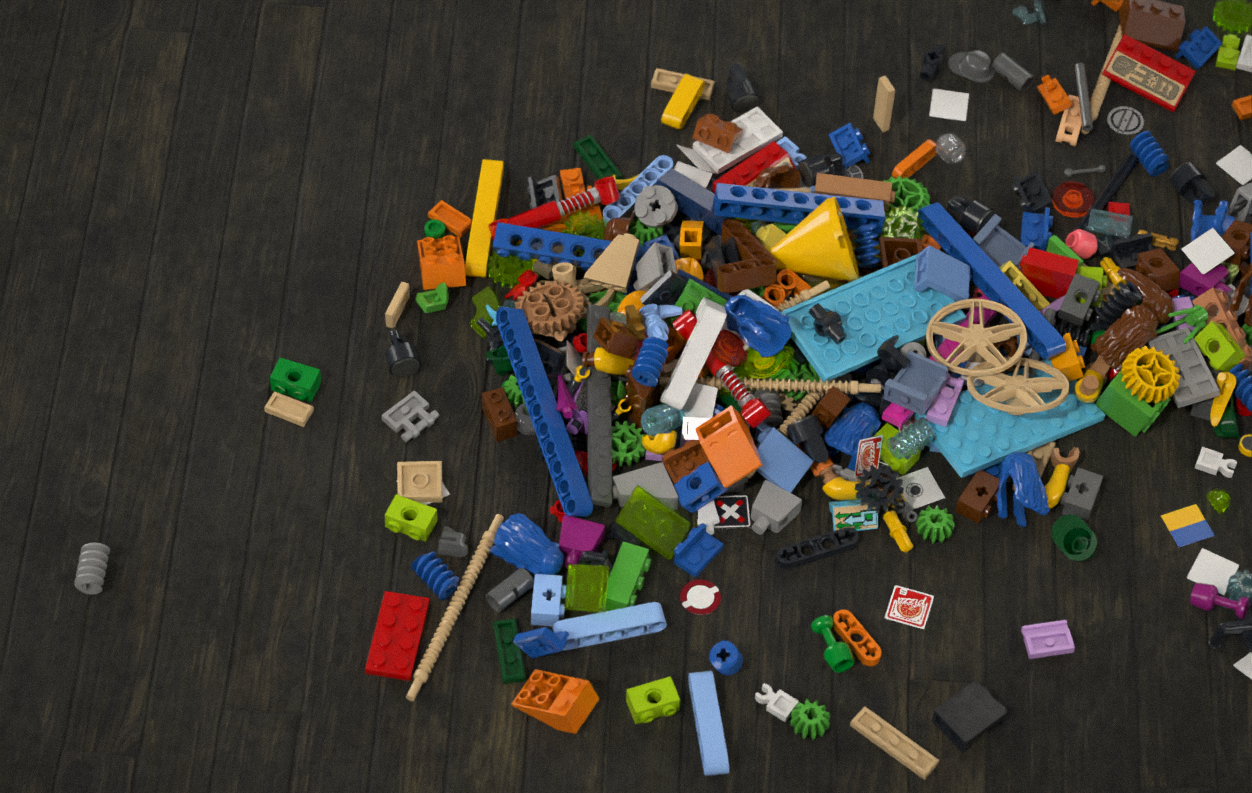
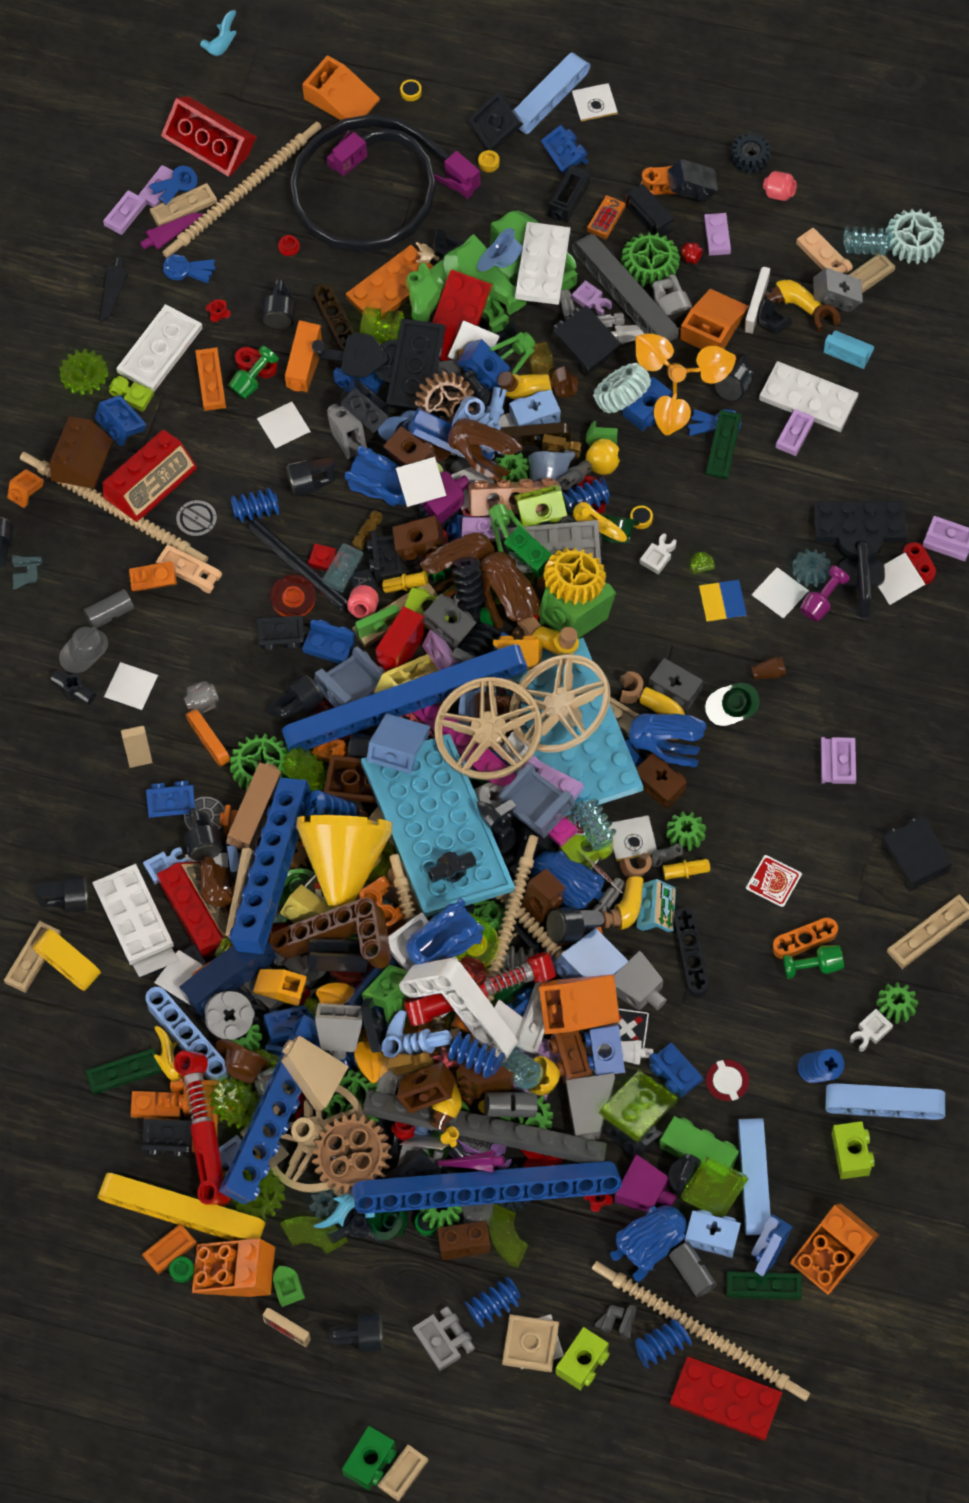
camera: 75 degrees left, 10 degrees up
red plate [505,269,537,301] -> none
dark orange bracket [693,114,743,153] -> none
black gear [855,464,904,513] -> none
dark grey hinge [1064,165,1106,177] -> none
dark grey piece [1075,63,1093,131] -> none
none -> blue piece [465,1277,521,1328]
none -> dark grey pin [484,1092,537,1118]
none -> clear neon green tile [489,1203,528,1269]
none -> green brick [504,525,553,579]
none -> reddish brown cone [751,656,786,680]

